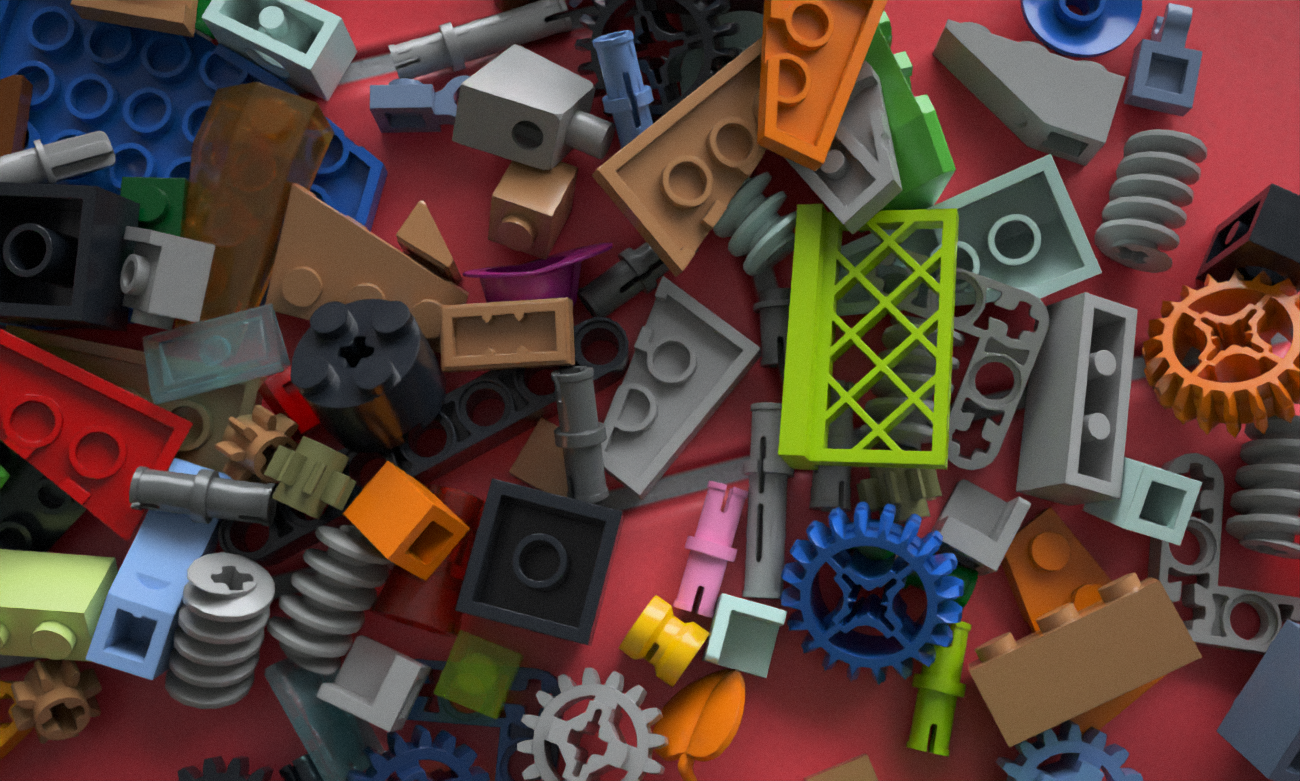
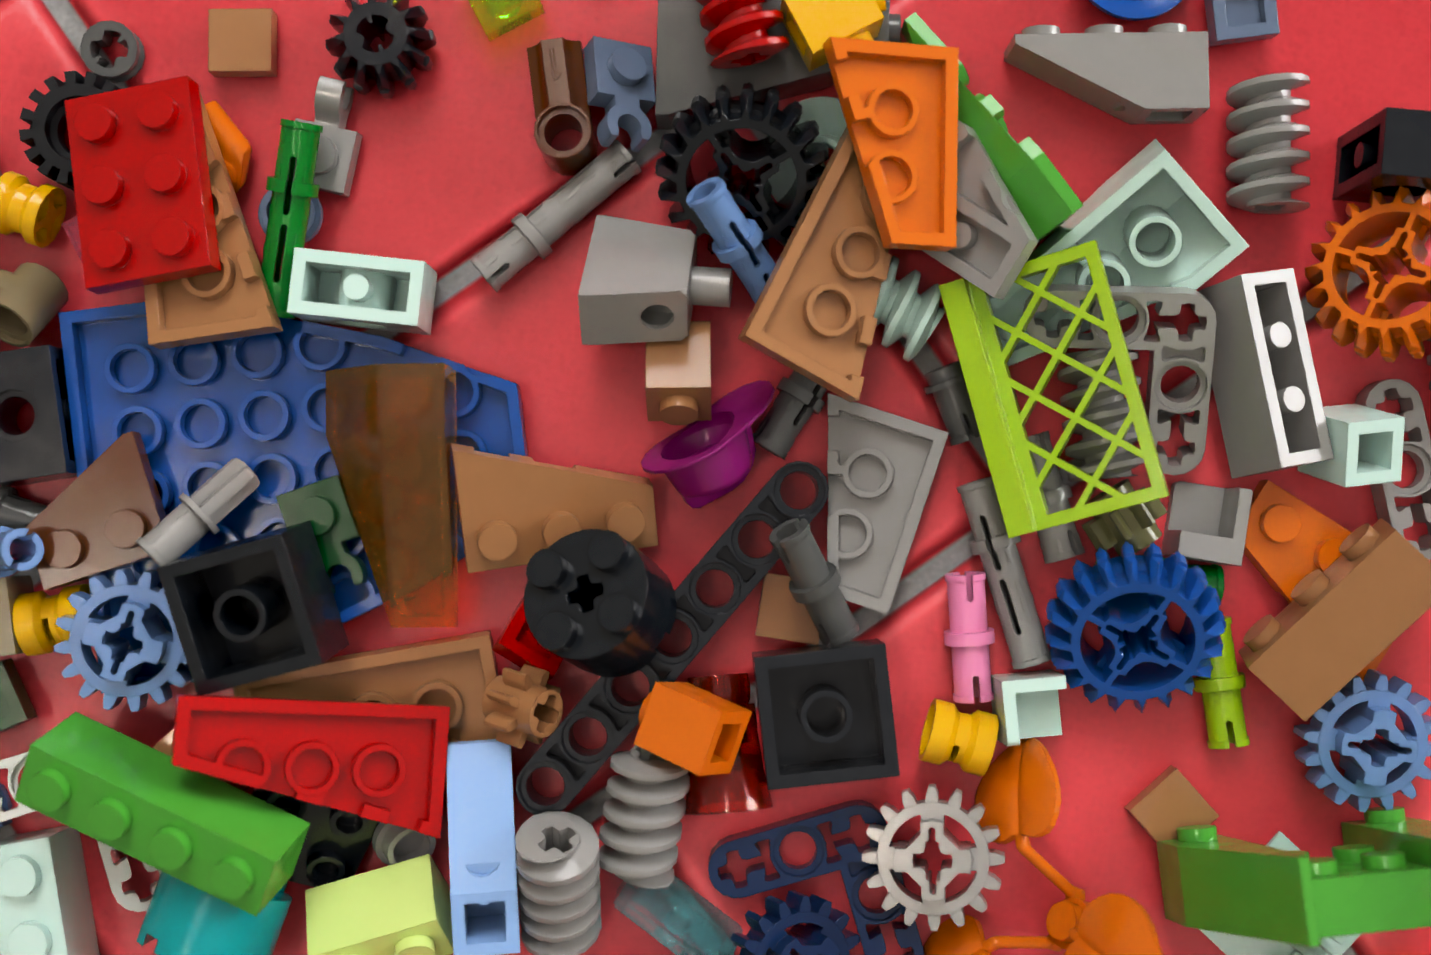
camera: 20 degrees left, 10 degrees up
light grey brick [120,226,216,330] -> none
dark grey pin [129,466,278,527] -> none
clear light blue slope [142,303,291,405] -> none
olive gear [264,436,356,520] -> none
light grey panel [316,635,432,732] -> none
sand blue plate [369,75,471,133] -> none
medium nougat slope [396,200,462,285] -> none
clear neon green plate [433,630,524,719] -> none
medium nougat plate [439,297,575,373] -> none
none -> light grey plate [372,822,436,865]

